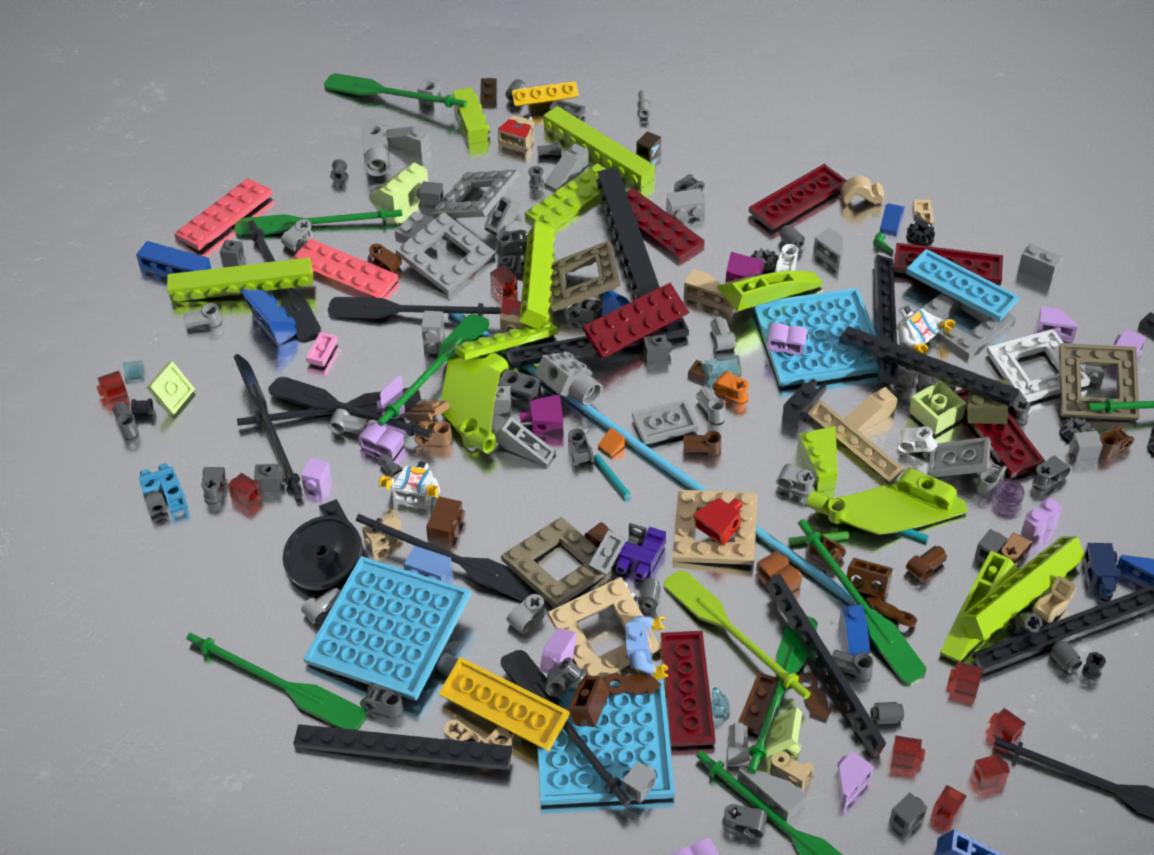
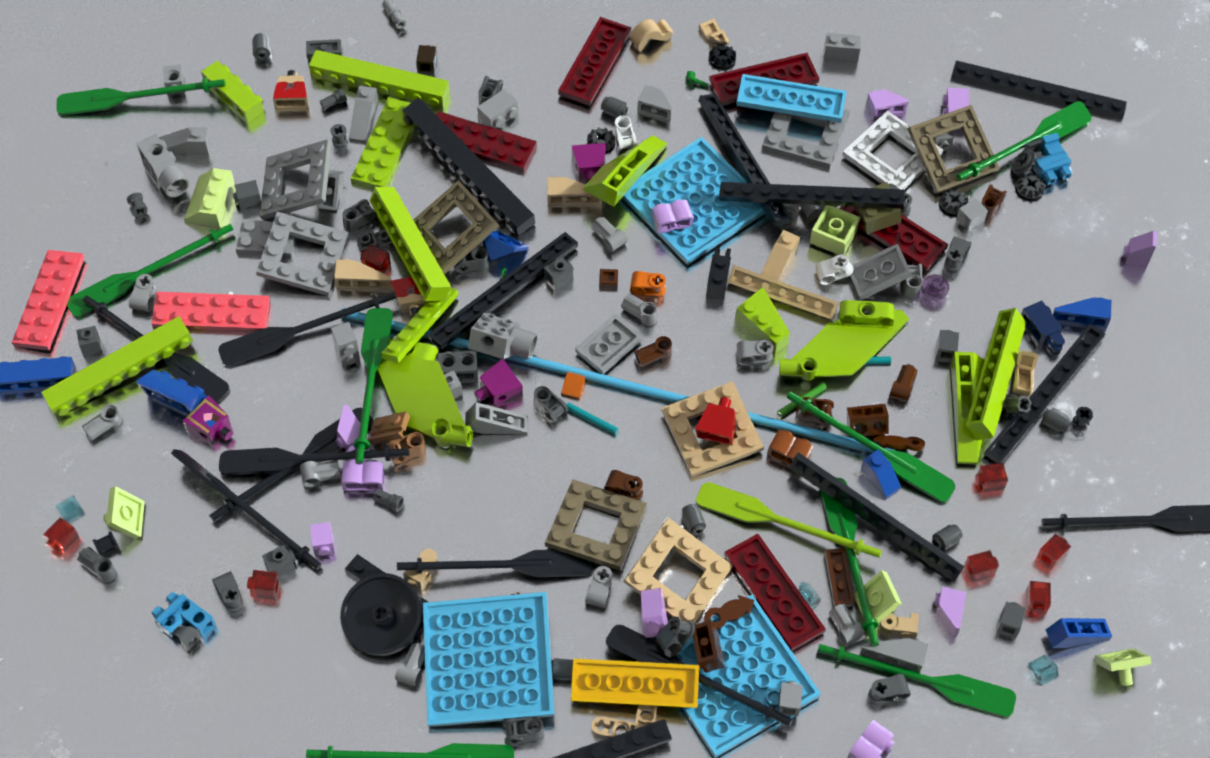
camera: 30 degrees left, 10 degrees up
bright pink plate [306,332,338,367] -> none
reddish brown piece [367,243,402,273] -> none
torso [378,461,440,507] -> none
medium blue brick [404,546,452,582] -> none
reddish brown brick [426,496,465,544] -> none
dark brown plate [480,78,497,104] -> none
yellow bracket [512,81,579,106] -> none
dark red plate [582,282,690,360] -> none
light grey plate [589,530,626,576] -> none
dark purple hips [616,523,666,580] -> none
light blue torso [625,616,668,680] -> none
clear light blue slope [701,354,742,379] -> none
reddish brown brick [798,673,833,721] -> none
dark grey piece [832,649,873,681] -> none
blue slope [880,203,905,234] -> none
torso [896,304,955,354] -> none
clear red brick [988,708,1026,744] -> none
medium nougat piece [1001,532,1032,567] -> none
lavender brick [1021,498,1063,542] -> none
none -> magenta torso [183,395,233,443]
none -> tan slope [334,259,392,290]

